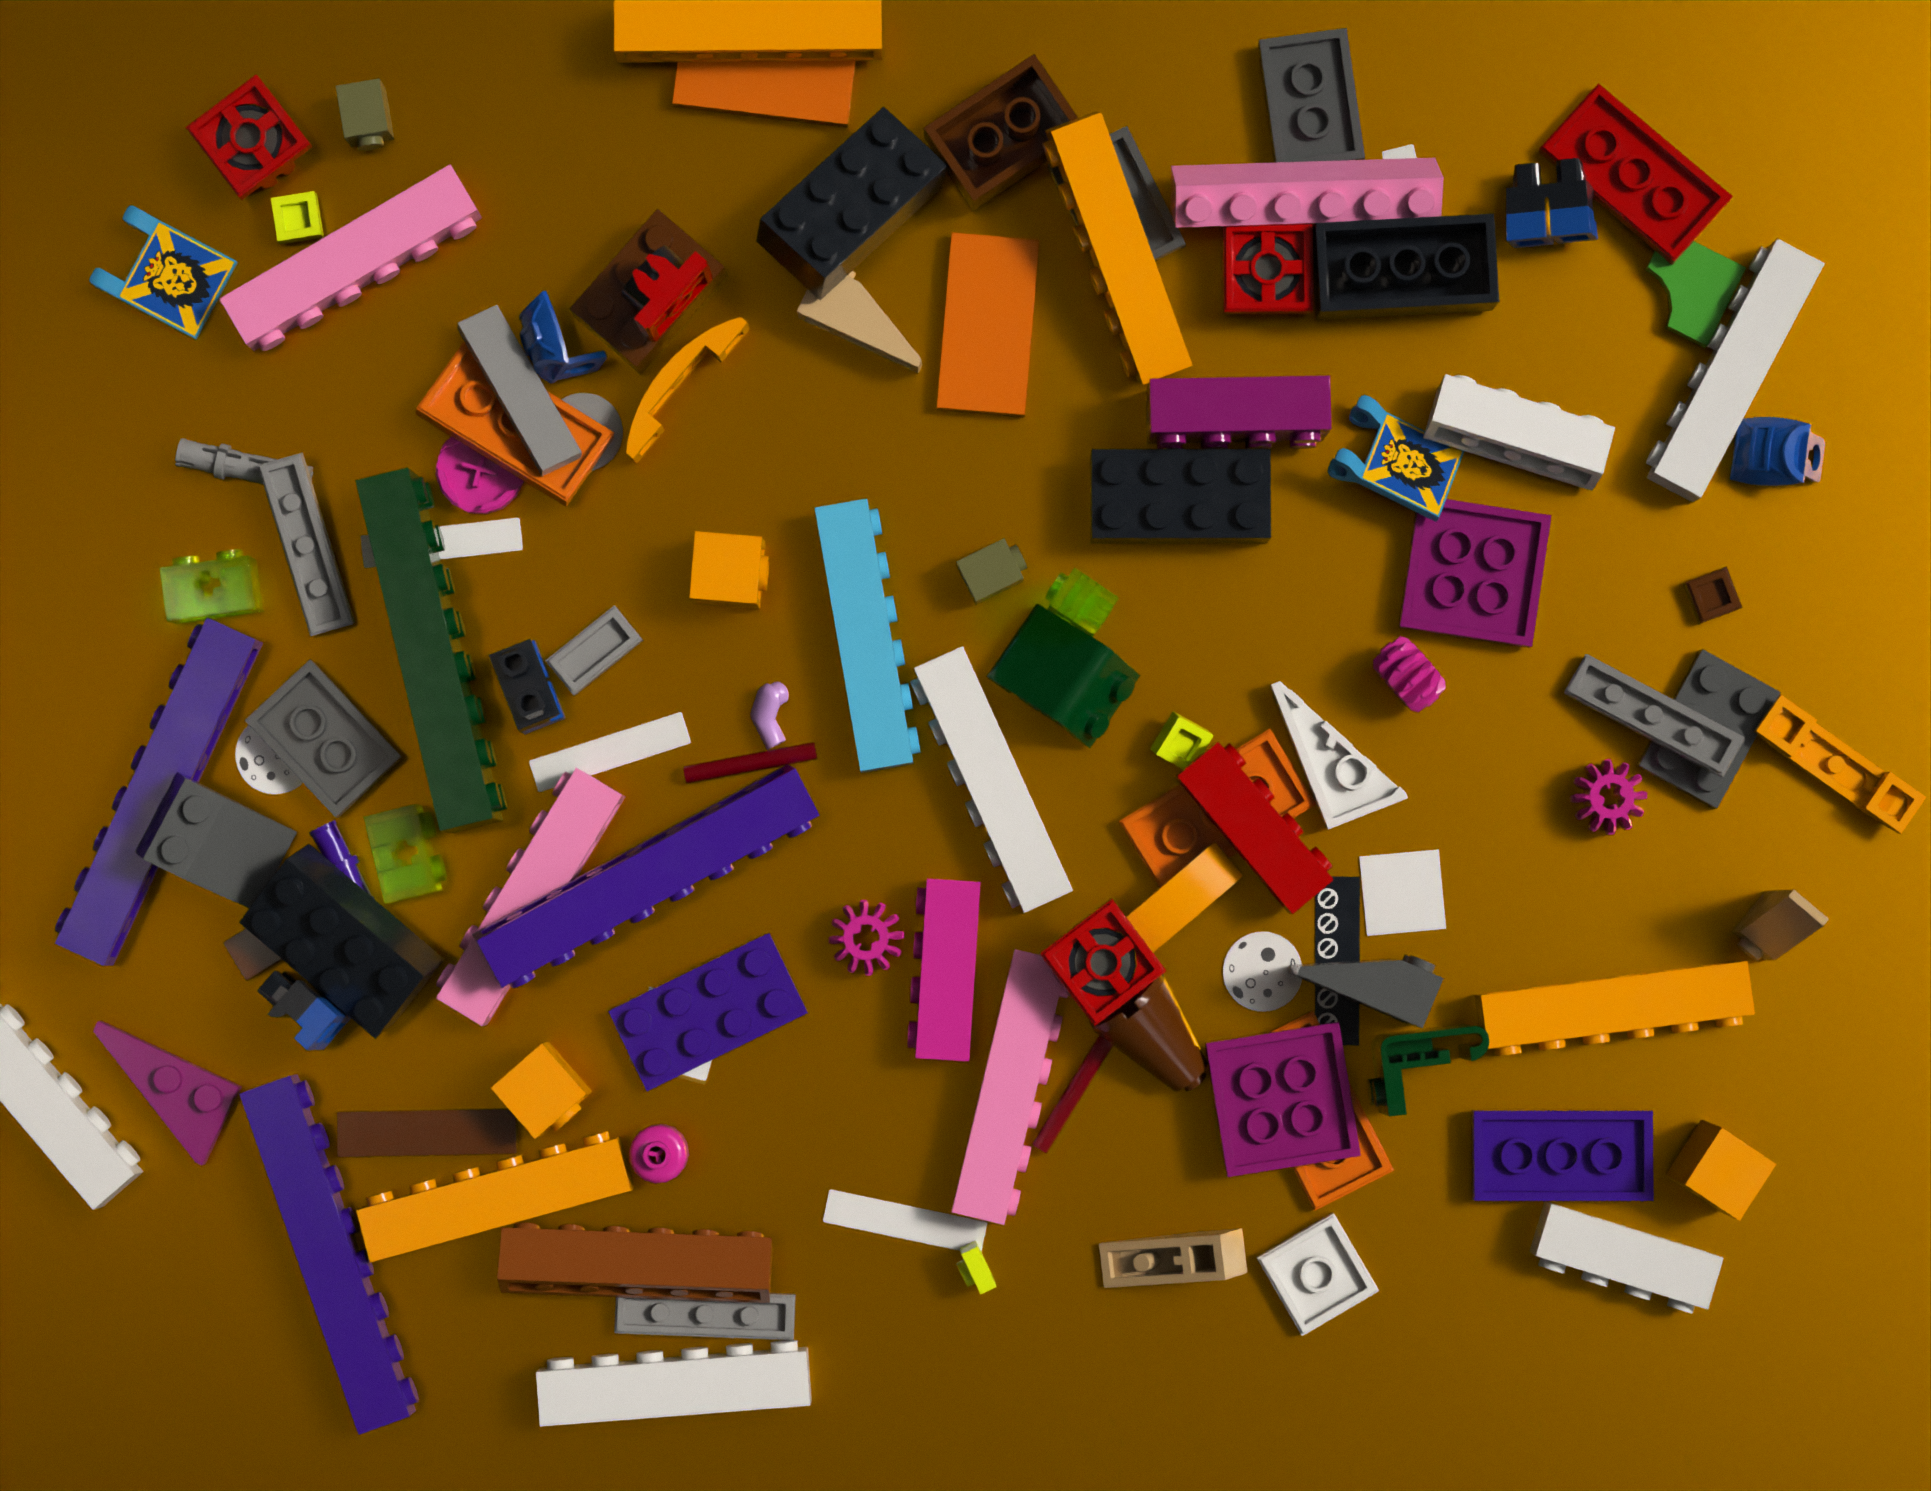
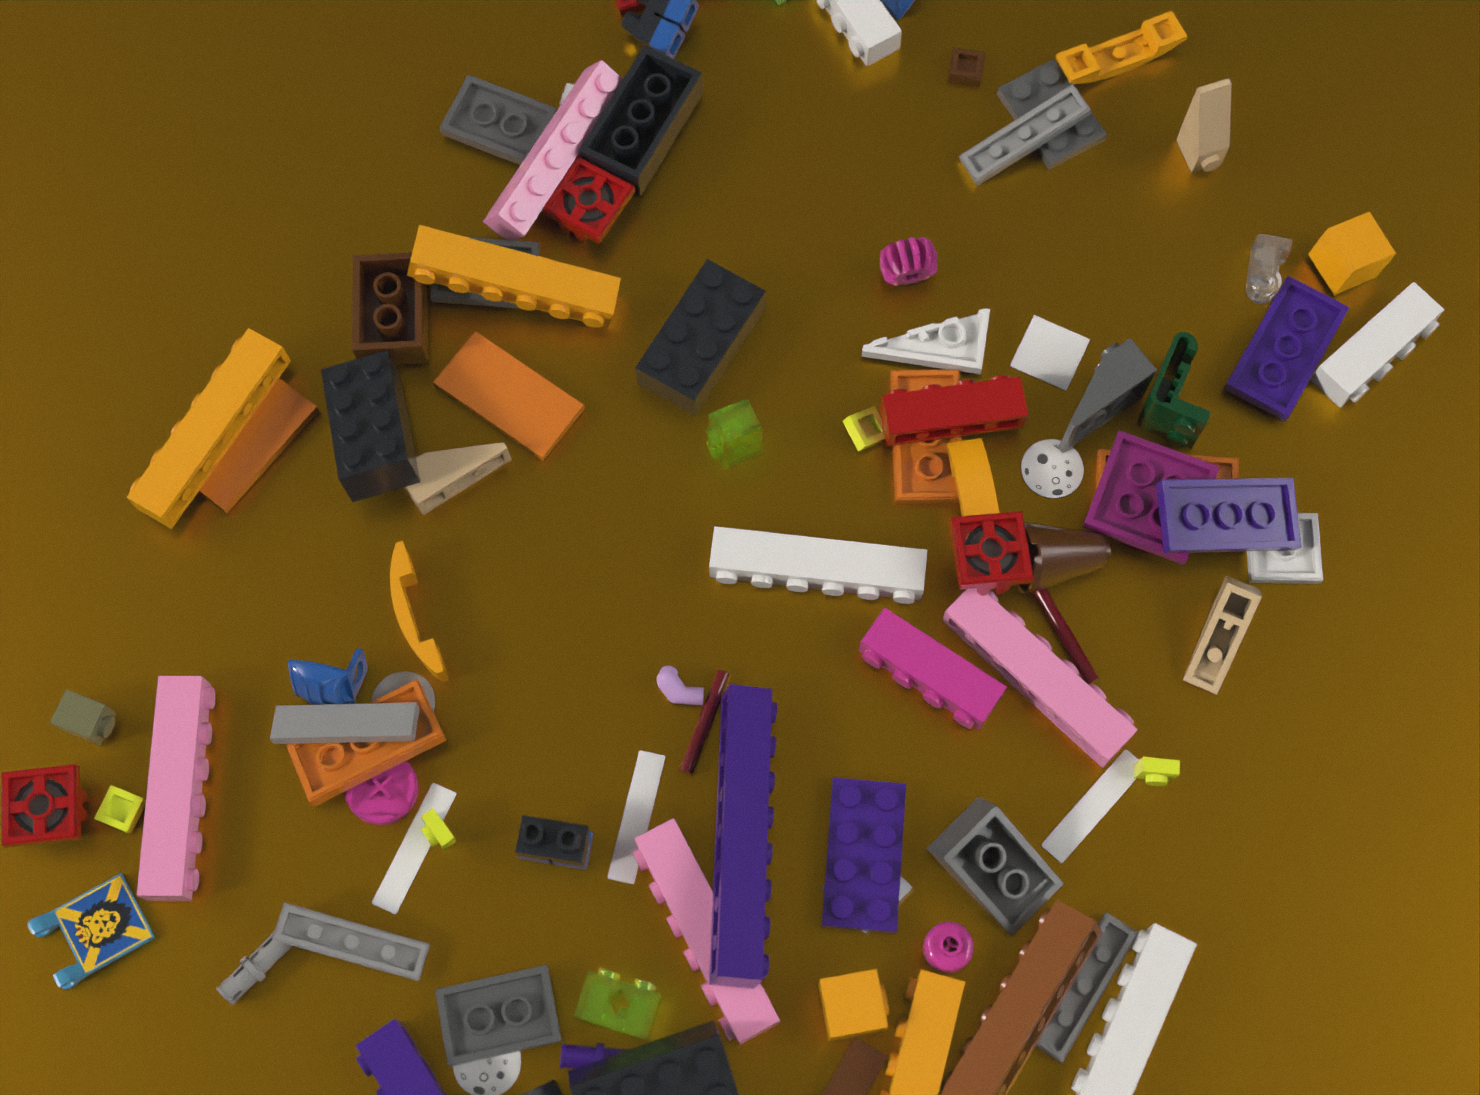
camera: 55 degrees left, 15 degrees down
clear neon green brick [160,549,263,624] -> none
dark green brick [355,467,508,833] -> none
light grey tile [546,605,644,696] -> none
reddish brown brick [569,209,728,375] -> none
red piece [621,245,713,343] -> none
light orange head [689,531,769,609] -> none
medium azure brick [815,499,921,773] -> none
dark pink gear [828,900,904,976] -> none
olive brick [956,538,1028,605] -> none
dark green piece [986,603,1140,748] -> none
magenta brick [1146,375,1332,449] -> none
black sticker [1315,876,1360,1046] -> none
flag [1327,395,1464,522] -> none
magenta plate [1398,499,1552,648] -> none
white brick [1423,374,1615,491] -> none
light orange brick [1475,961,1755,1056] -> none
dark pink gear [1569,759,1647,835] -> none
none -> neon yellow plate [420,808,456,851]
none -> dark grey slope [927,797,1064,936]
none -> plate [1156,478,1302,553]
none -> clear leg [1246,233,1292,304]

